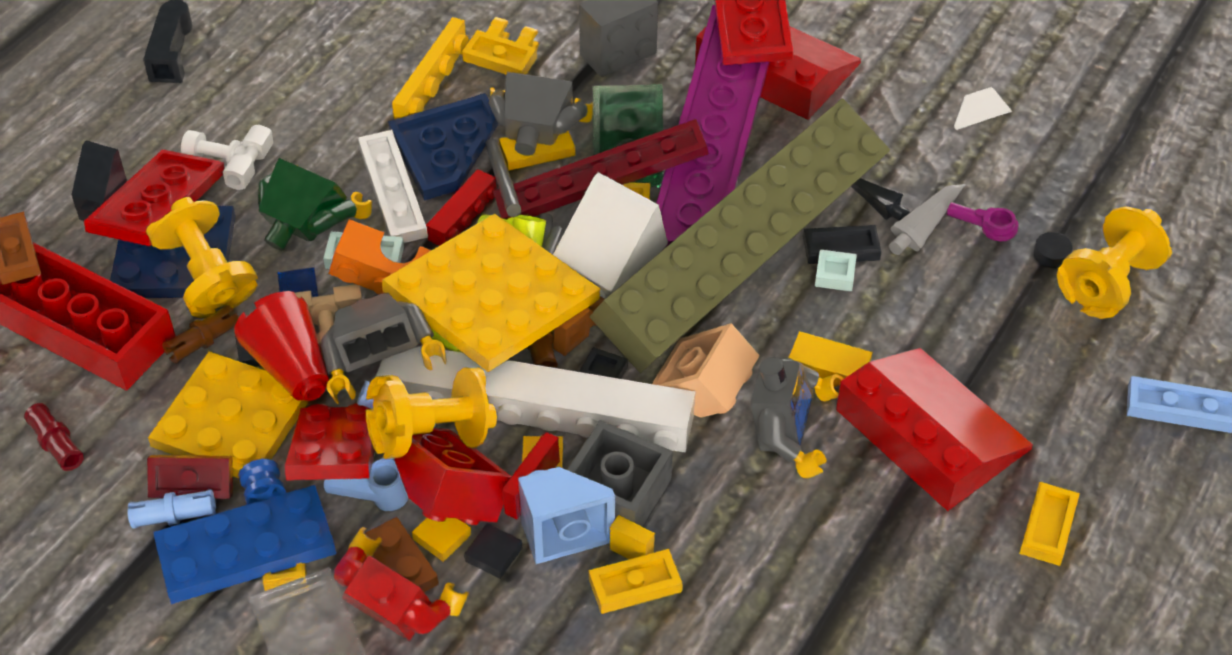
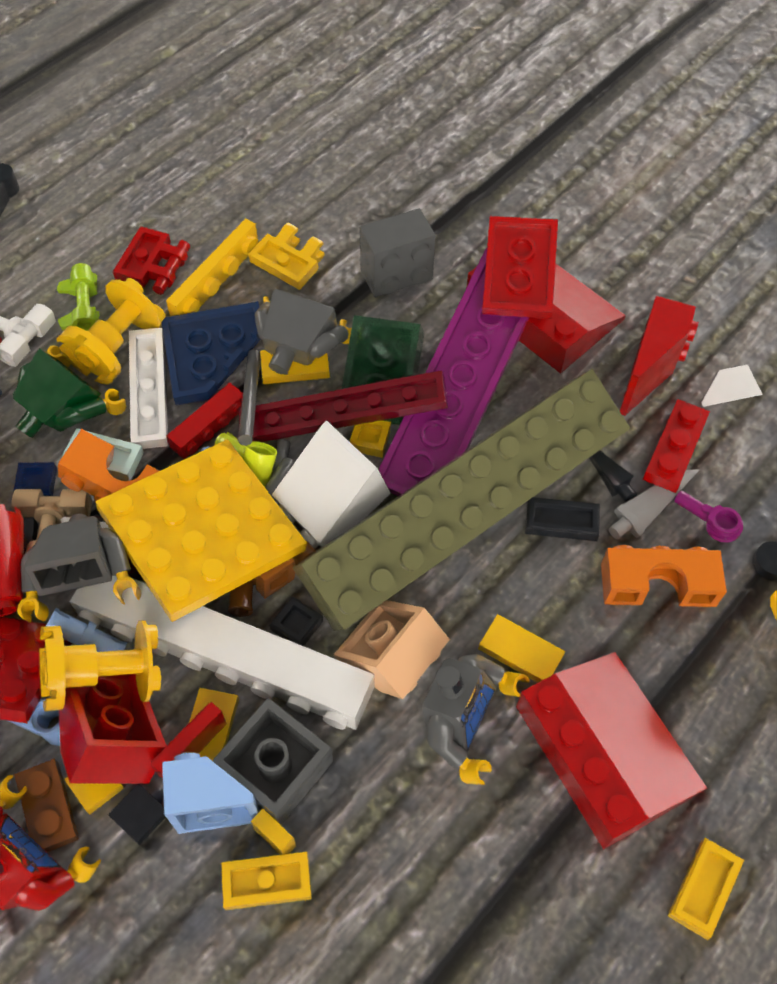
camera: 10 degrees right, 10 degrees up
light aqua plate [815,249,857,291] -> none
none -> lime piece [57,263,100,331]
none -> yellow piece [57,278,166,385]
none -> red plate [112,226,190,295]
none -> orange arch [601,545,727,607]
none -> red slope [620,296,699,416]
none -> red plate [642,399,710,493]

